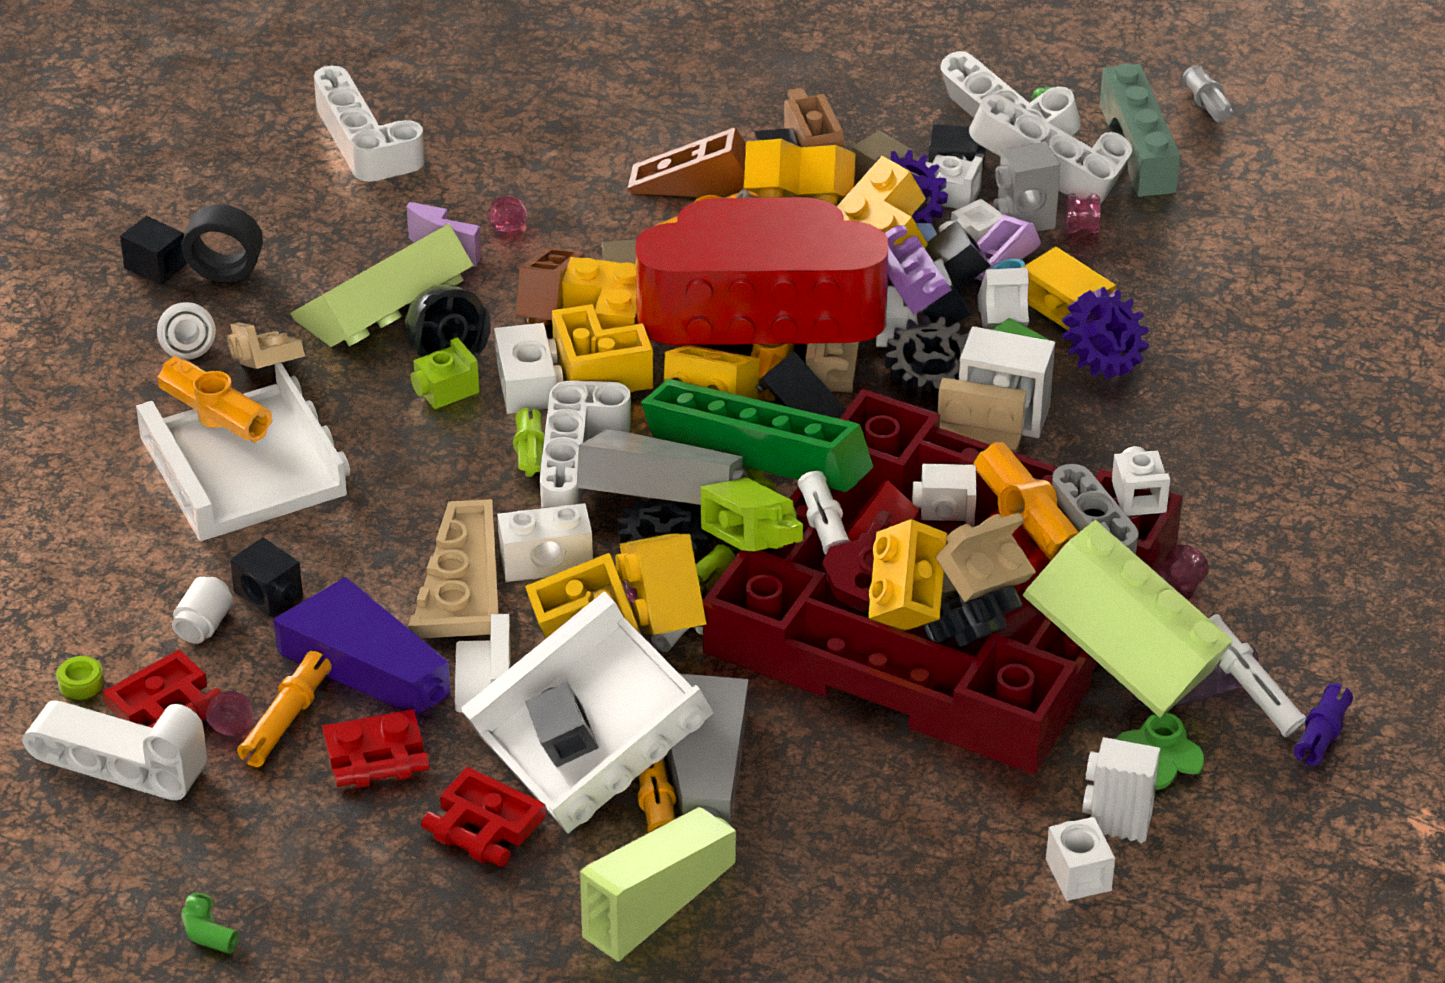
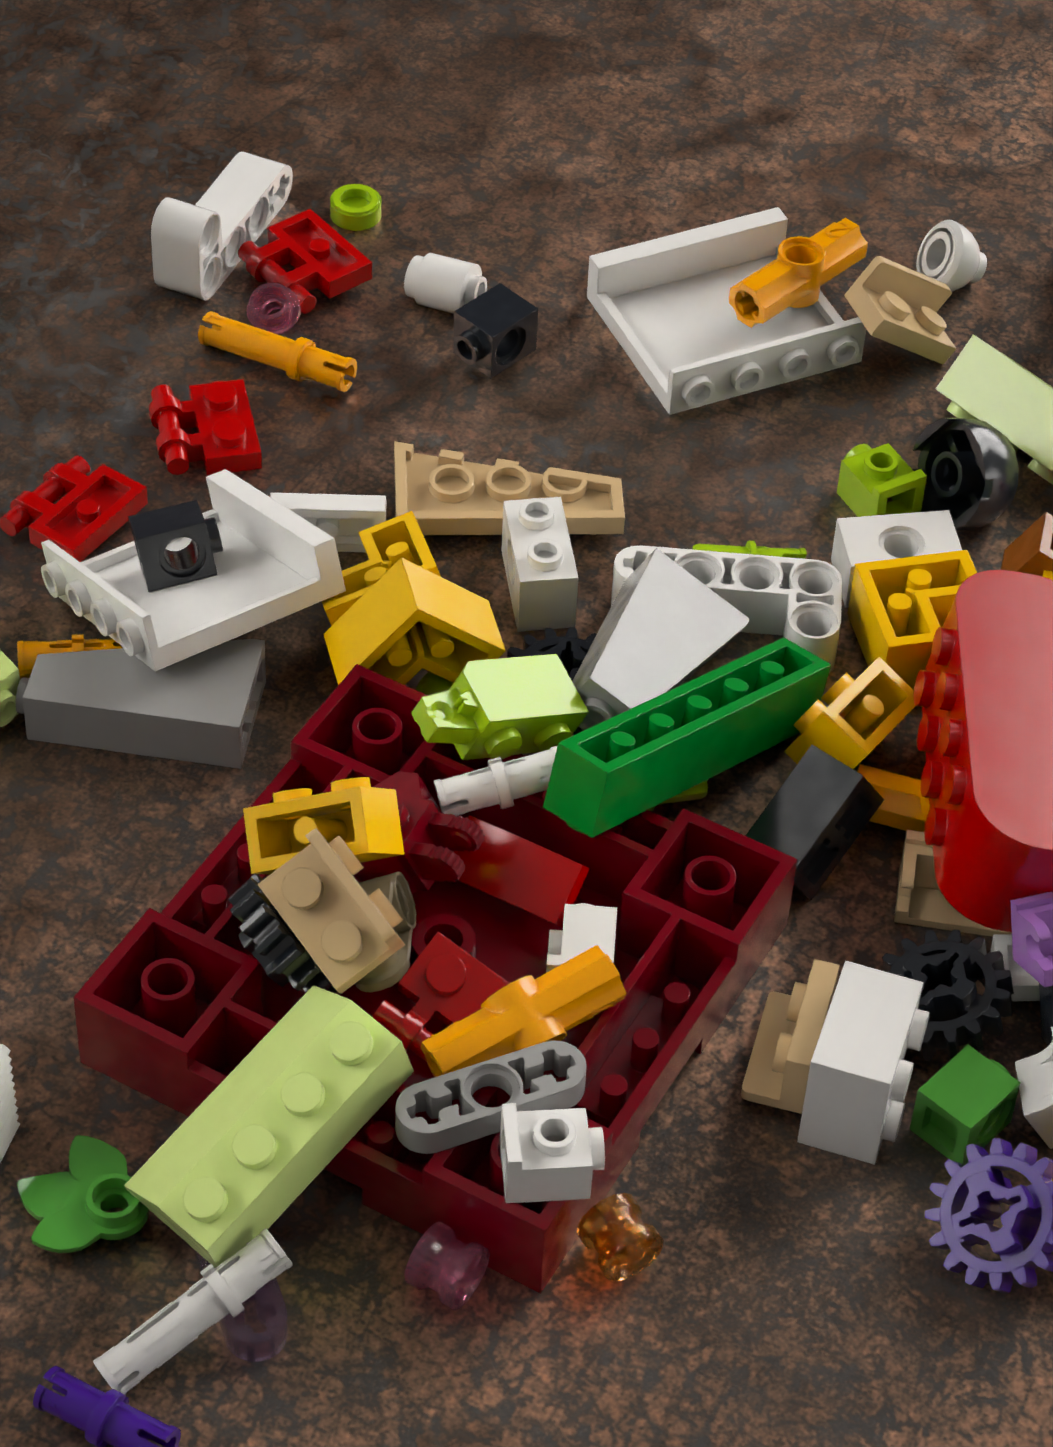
camera: 90 degrees right, 5 degrees up
dark purple slope [273,577,451,716] -> none

